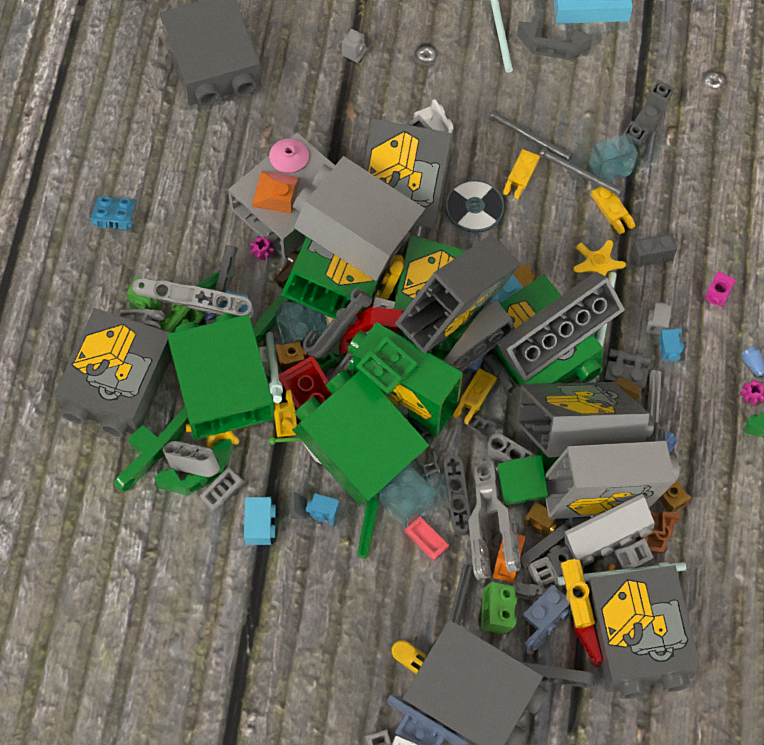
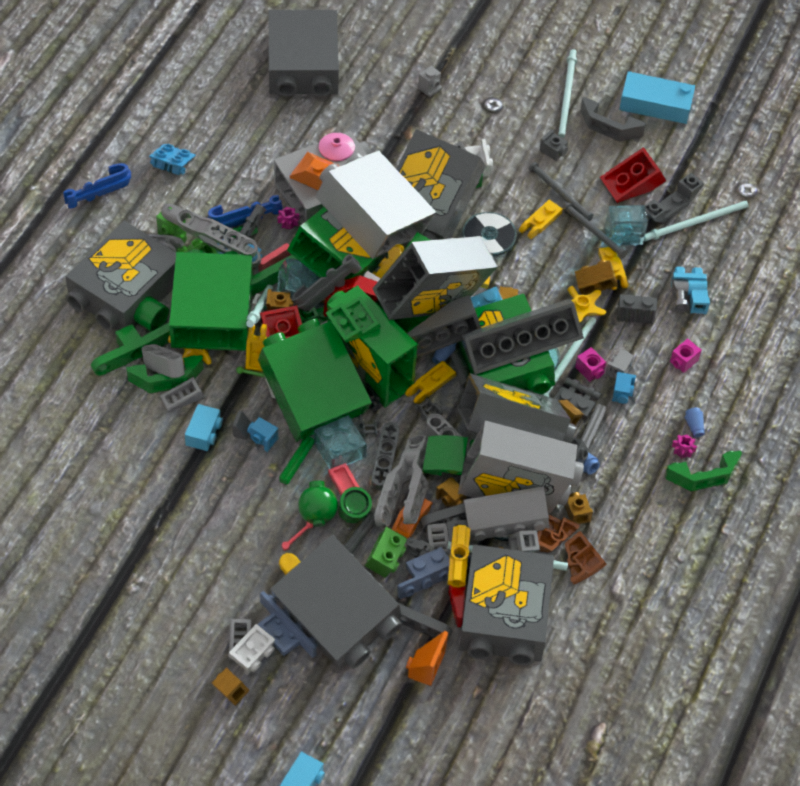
camera: 15 degrees right, 10 degrees down
none -> blue piece [63,163,132,209]
none -> green piece [134,296,169,332]
none -> blue piece [208,195,283,231]
none -> coral tile [258,243,291,272]
none -> coral hinge [282,522,313,550]
none -> green brick [298,480,338,527]
none -> green piece [337,487,372,523]
none -> orange slope [406,631,448,686]
none -> dark grey brick [539,129,568,161]
none -> dark orange slope [565,531,607,584]
none -> pearl gold brick [575,260,618,295]
none -> dark pink brick [575,347,606,382]
none -> red slope [600,147,667,203]
none -> light aqua bar [642,201,749,241]
none -> medium azure hips [671,267,710,314]

